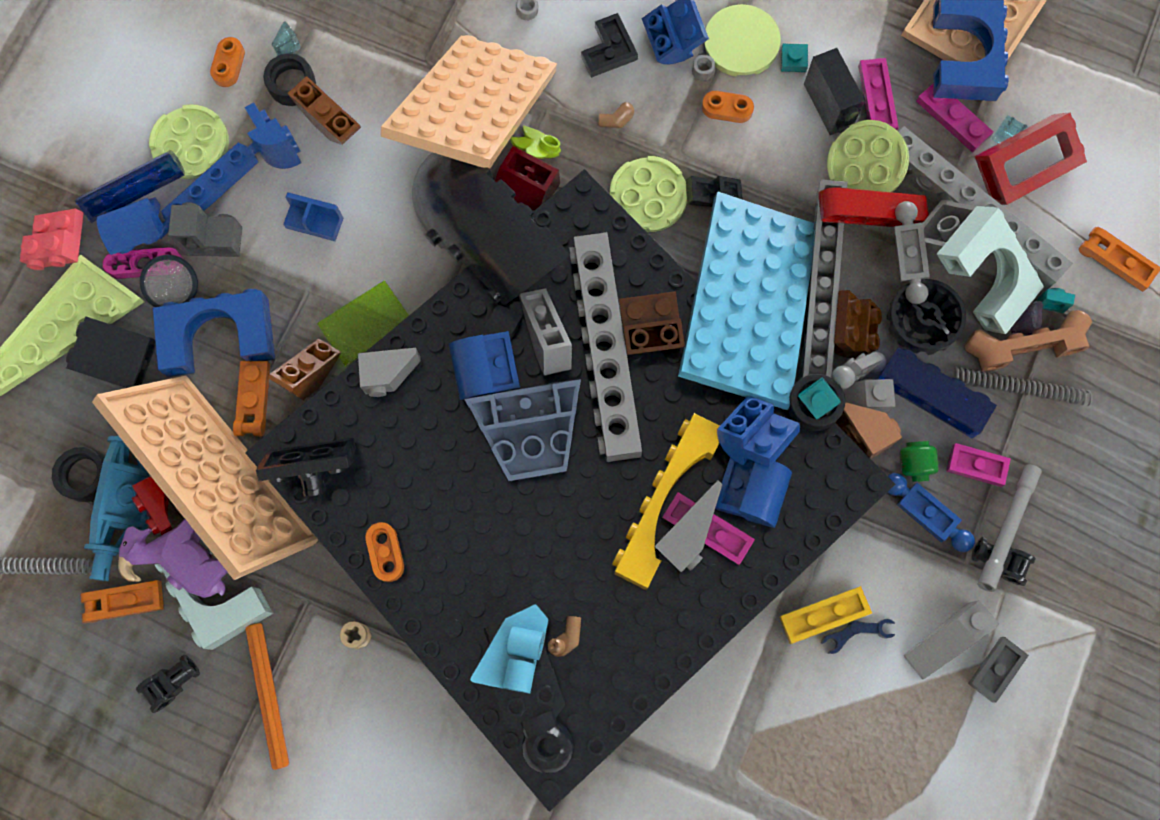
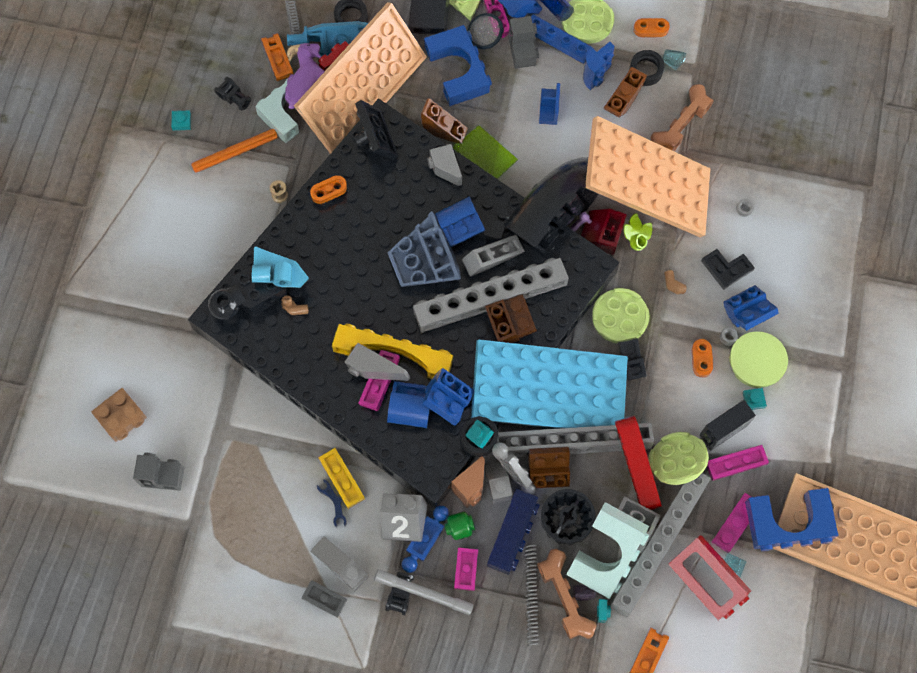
camera: 75 degrees right, 5 degrees down
orange plate [233,361,270,436] -> none
light grey plate [894,201,930,304] -> none
none -> teal plate [171,110,191,131]
none -> light grey slope [380,493,428,542]
none -> nougat plate [651,84,714,151]

